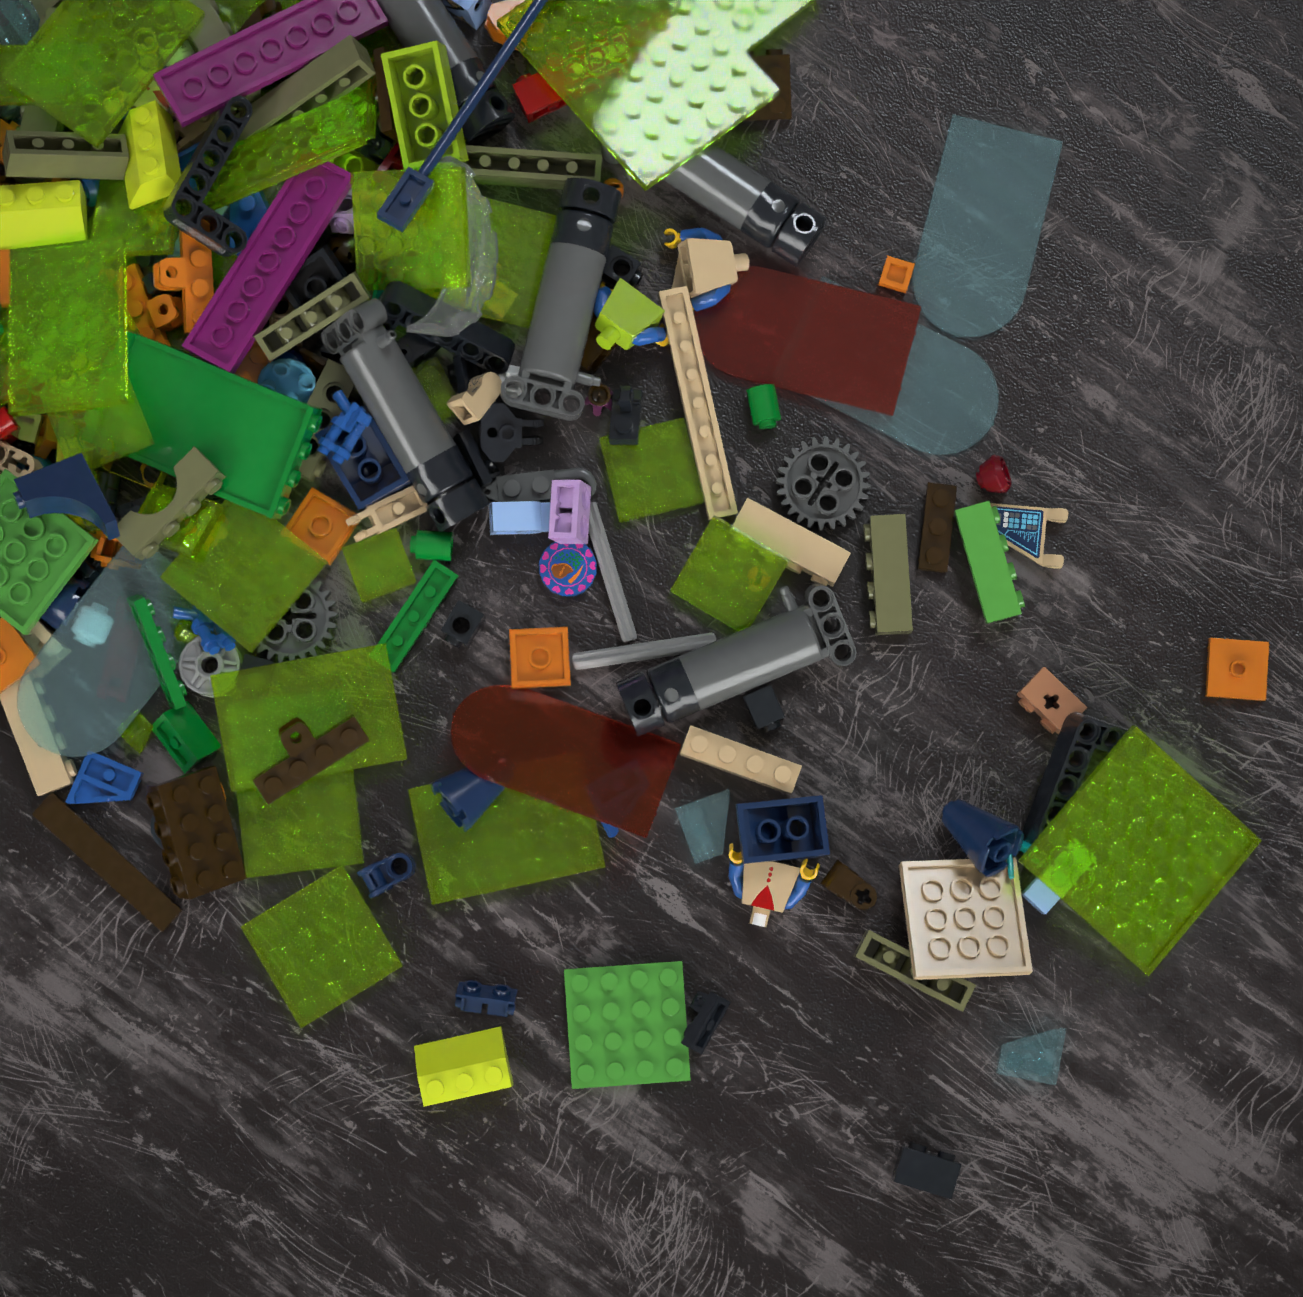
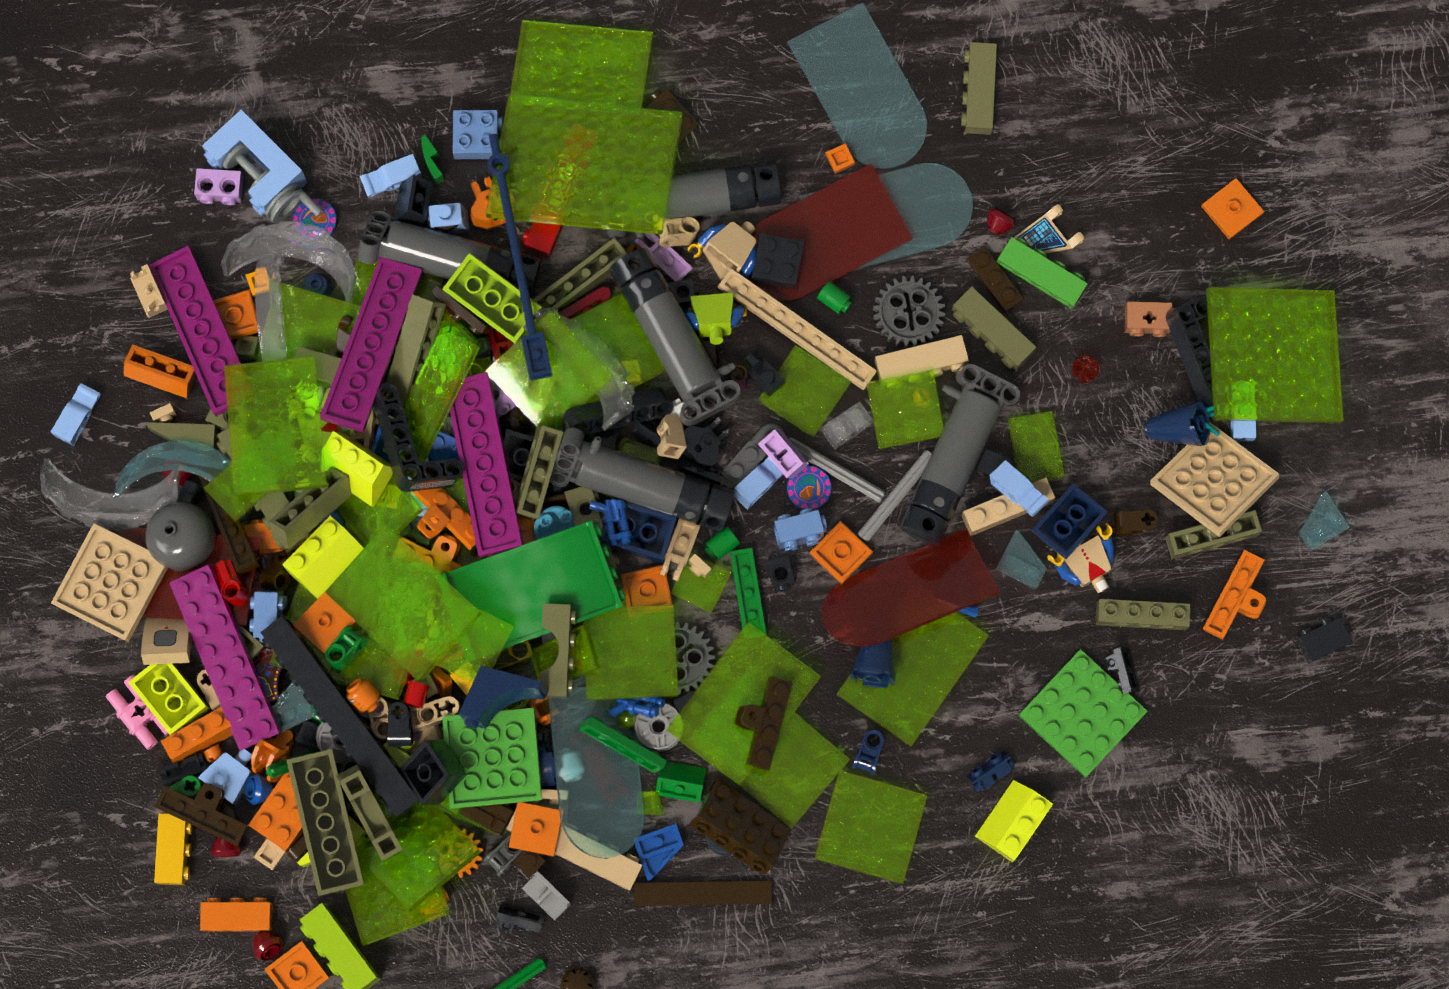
camera: 45 degrees left, 5 degrees down
none -> dark red plate [540,287,611,339]
none -> lavender hinge [634,228,693,282]
none -> tan piece [654,217,700,248]
none -> tan plate [689,554,712,579]
none -> black brick [752,234,805,290]
none -> medium blue brick [774,508,827,552]
none -> clear brick [822,402,873,449]
none -> olive brick [961,42,997,135]
none -> light blue piece [990,460,1049,517]
none -> clear neon green plate [1008,411,1065,483]
none -> clear red gear [1072,355,1100,383]
none -> olive brick [1096,599,1190,630]
none -> orange plate [1203,550,1266,640]

